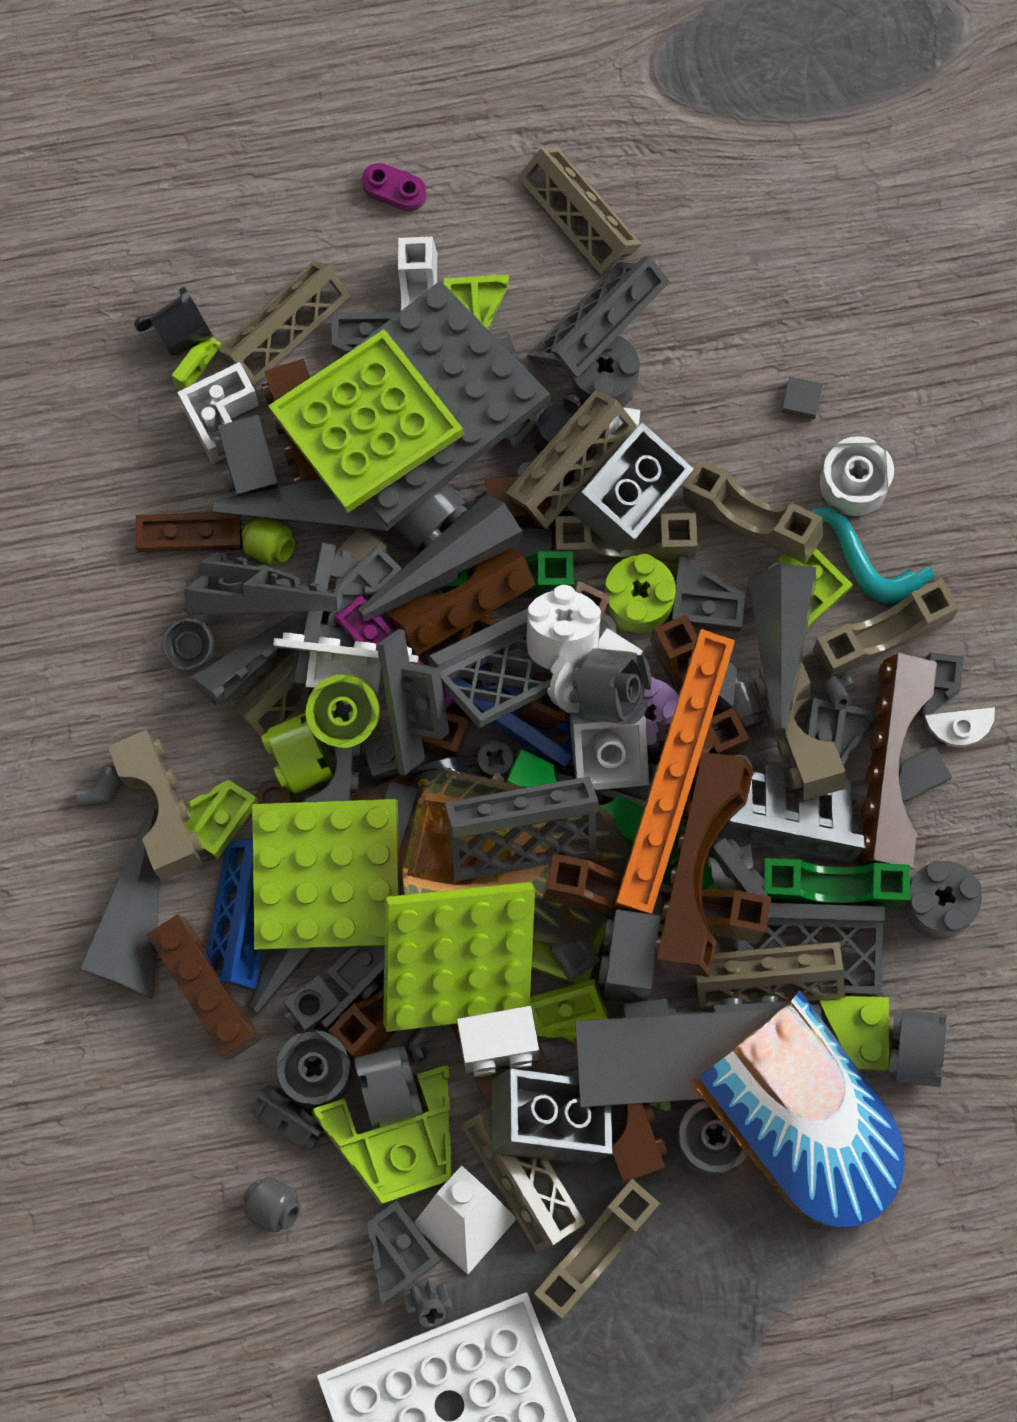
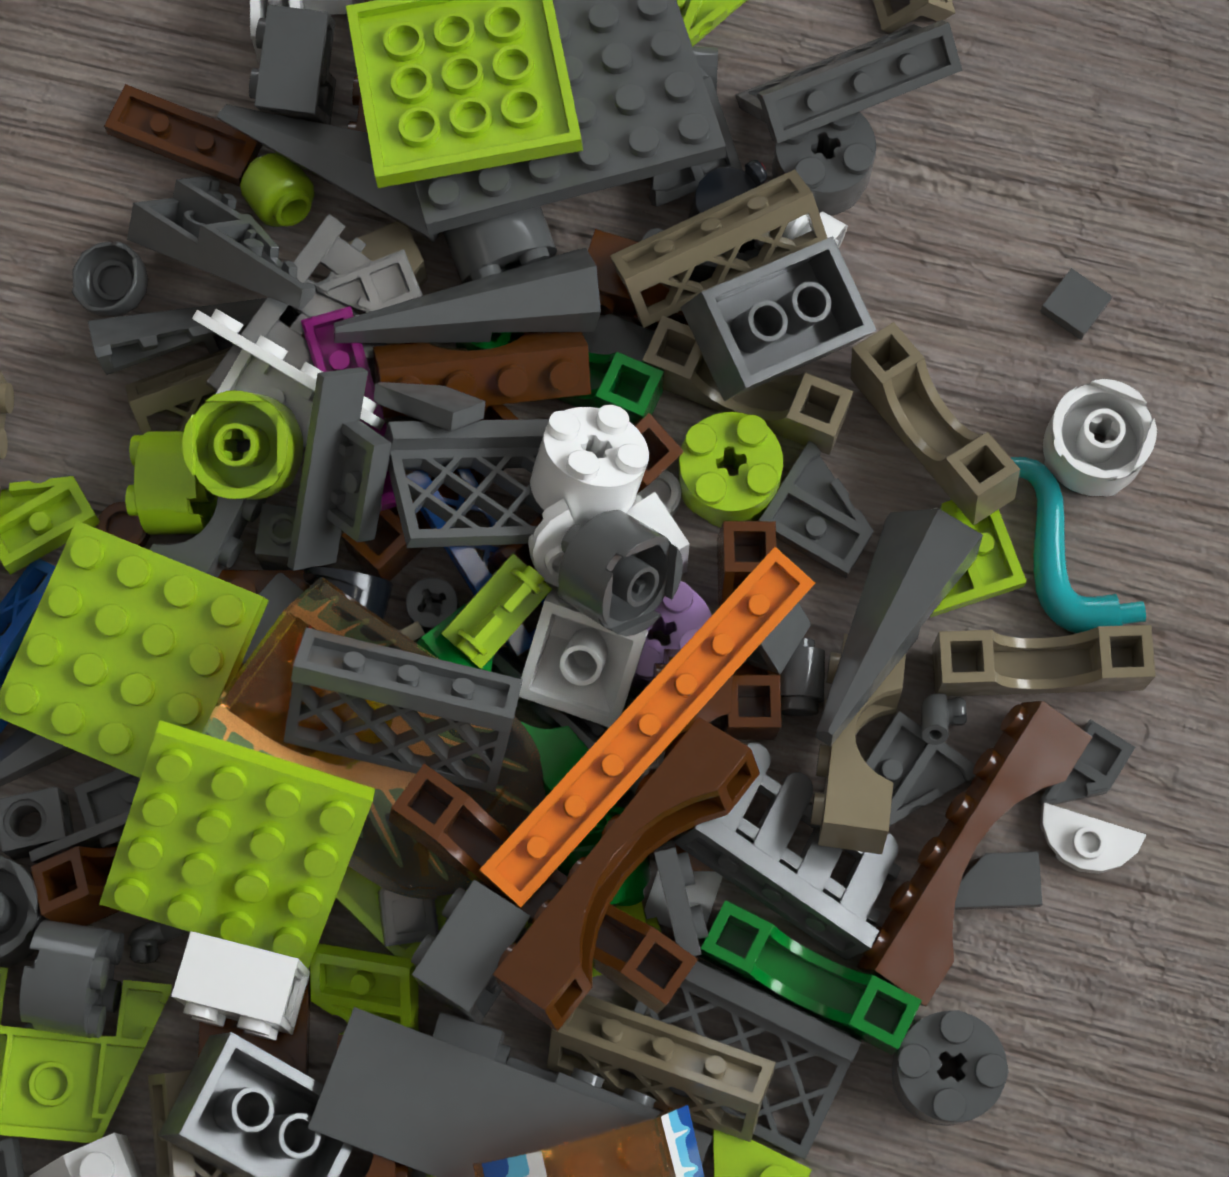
camera: 25 degrees right, 0 degrees up
none -> dark grey tile [374,382,486,431]
none -> lime hinge [441,553,552,669]

